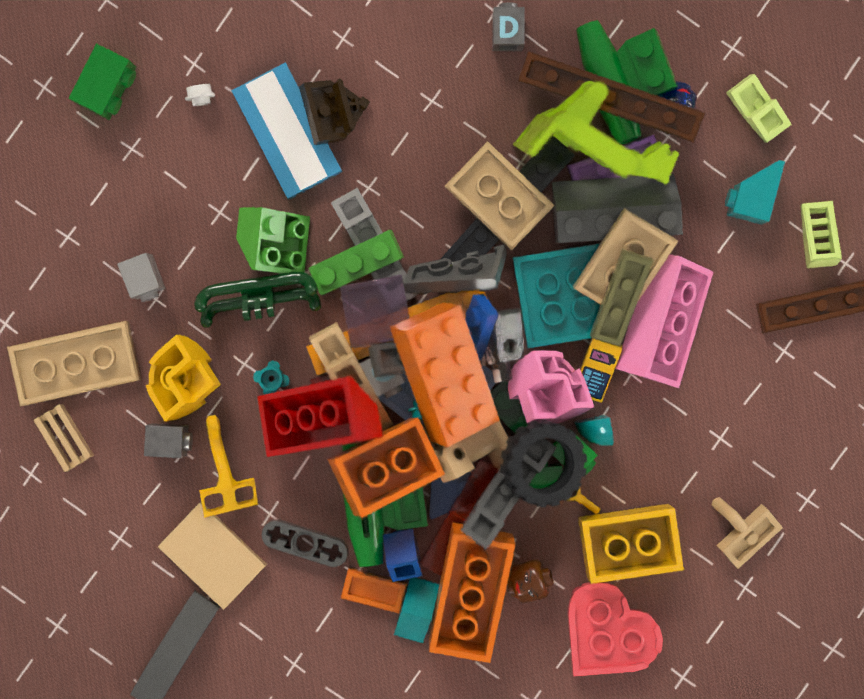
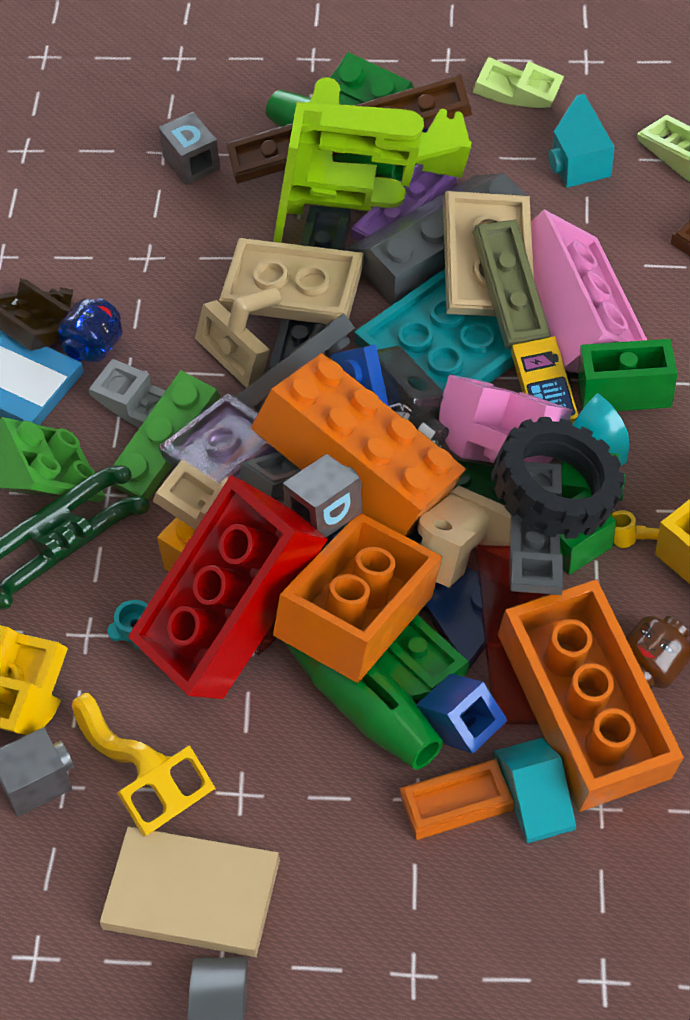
camera: 25 degrees left, 35 degrees down
dark grey beam [261,519,348,567] -> none
none -> clear blue head [58,298,123,362]
none -> tan plate [195,287,281,388]
none -> flat silver brick [282,454,363,538]
none -> green brick [577,339,678,411]

